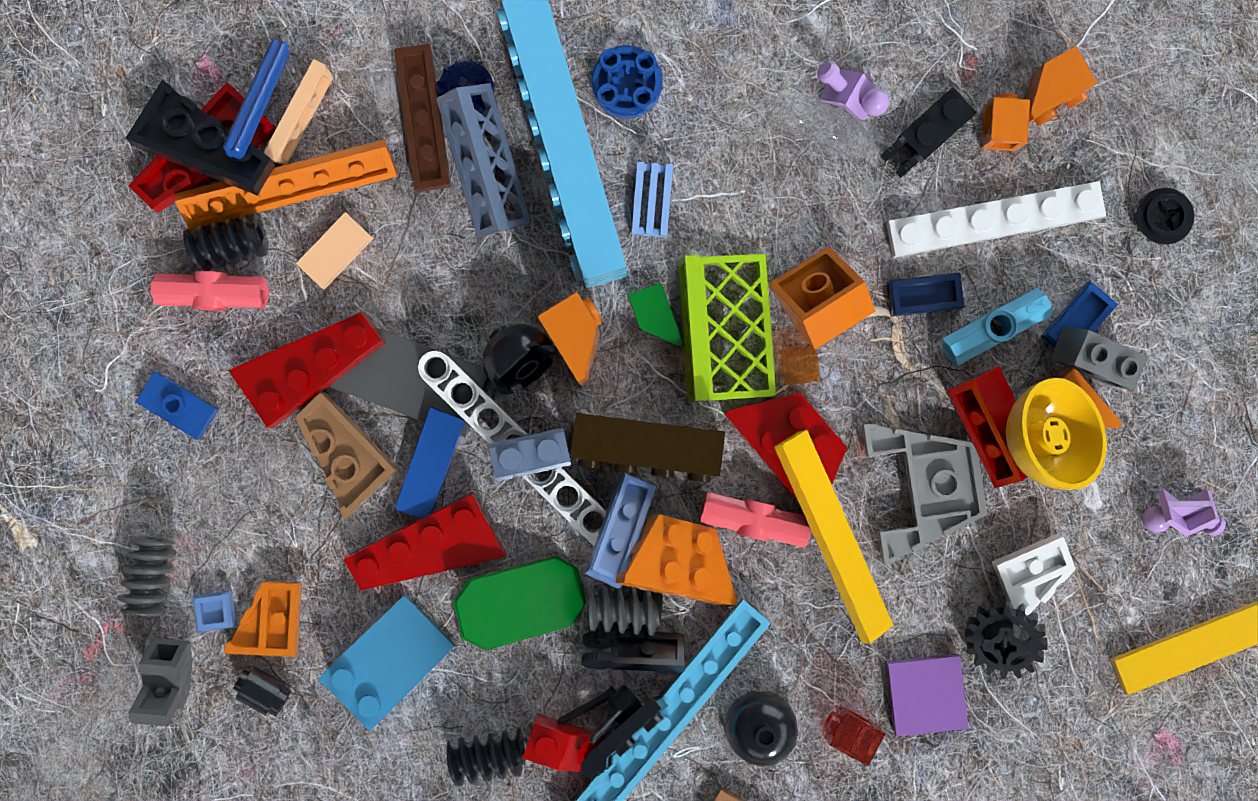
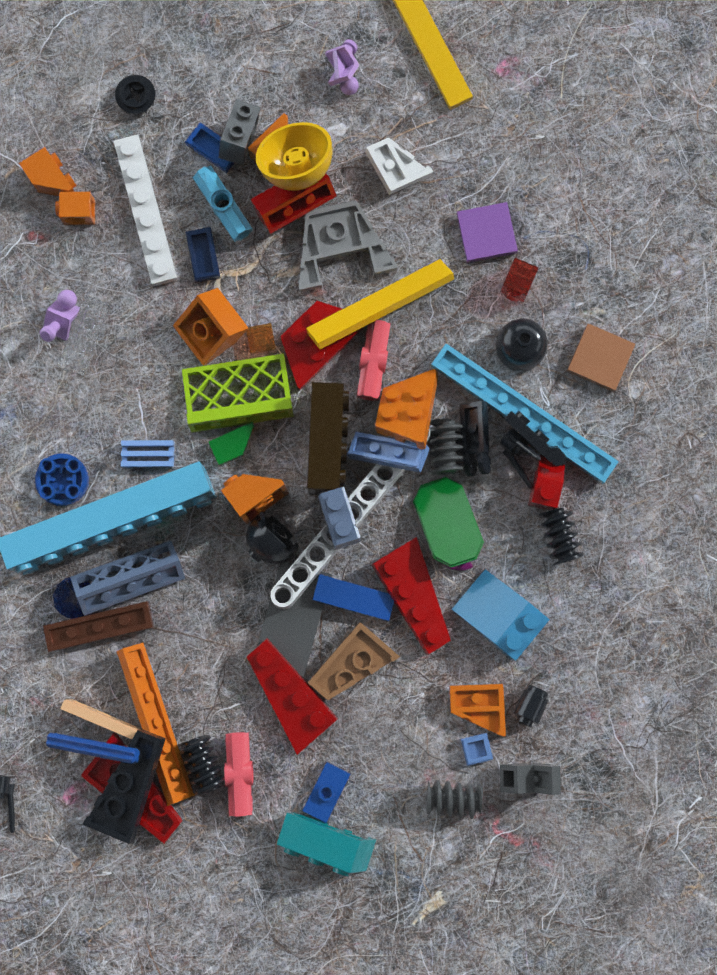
camera: 95 degrees left, 5 degrees down
light nougat tile [296,212,374,290] -> none
black hinge [881,87,977,178] -> none
black gear [964,599,1048,679] -> none
none -> teal wedge [277,812,377,876]

